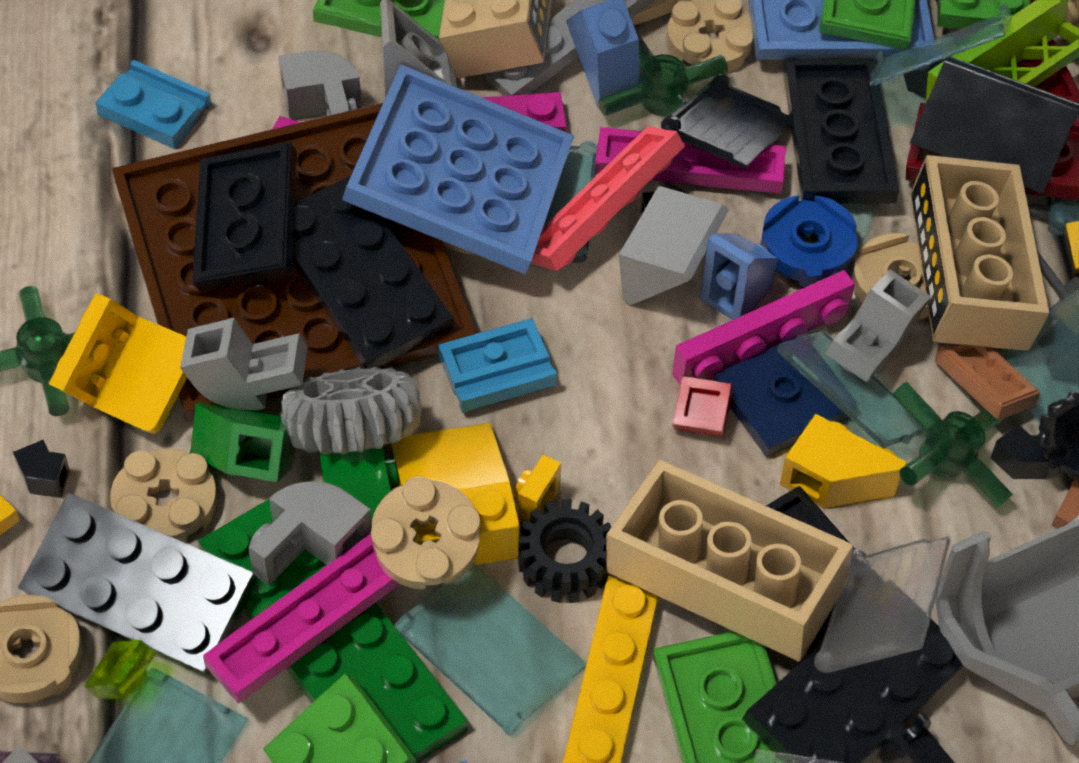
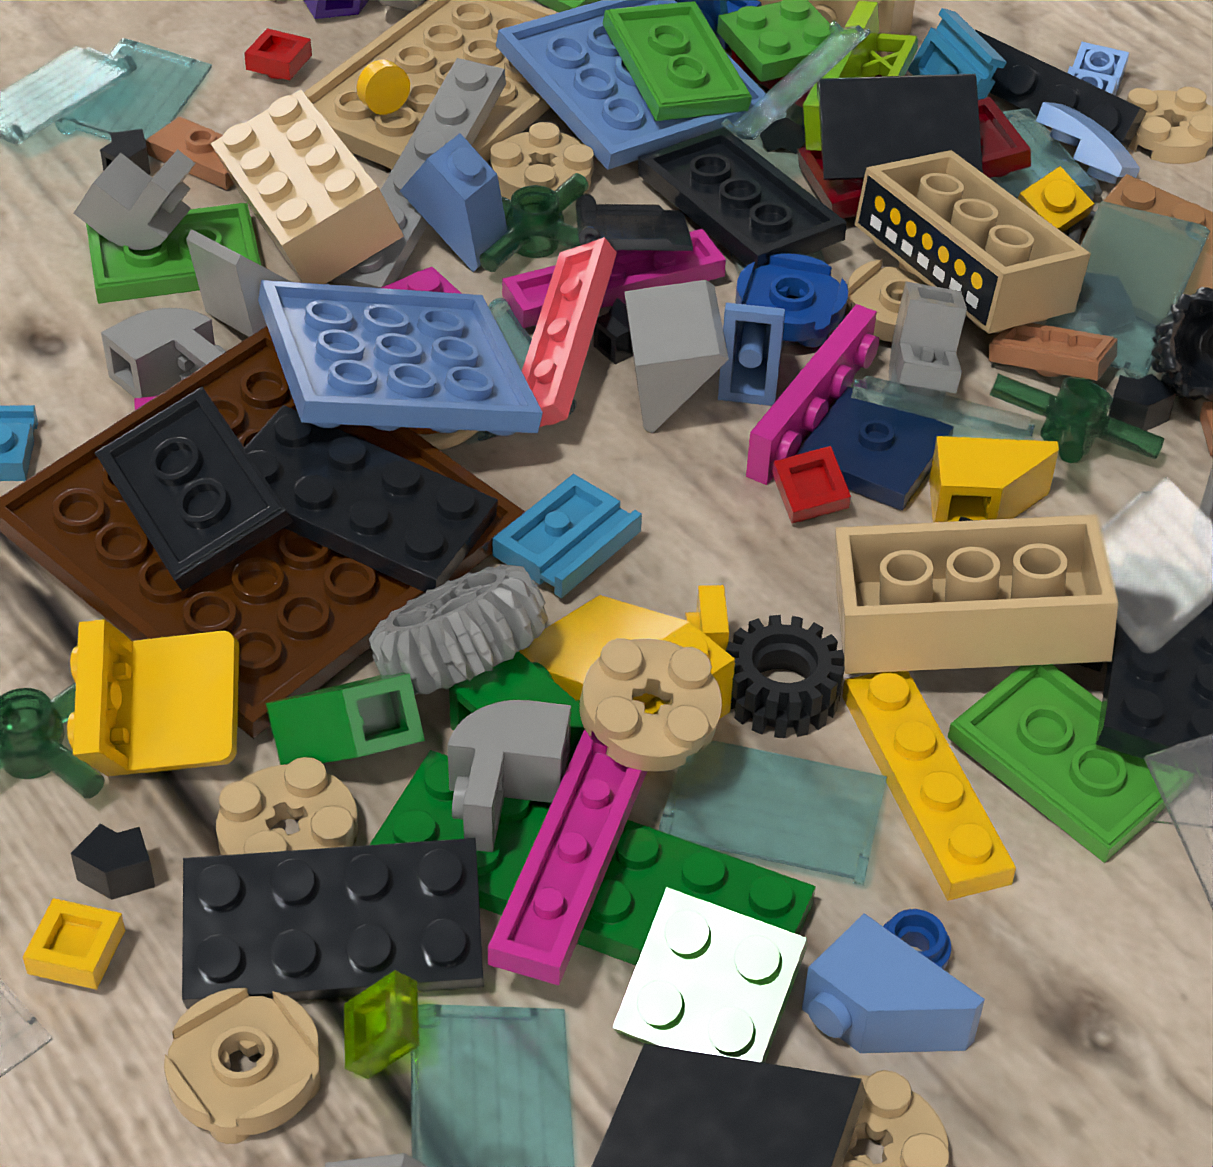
camera: 30 degrees left, 10 degrees down
light grey brick [180,318,308,410] -> none

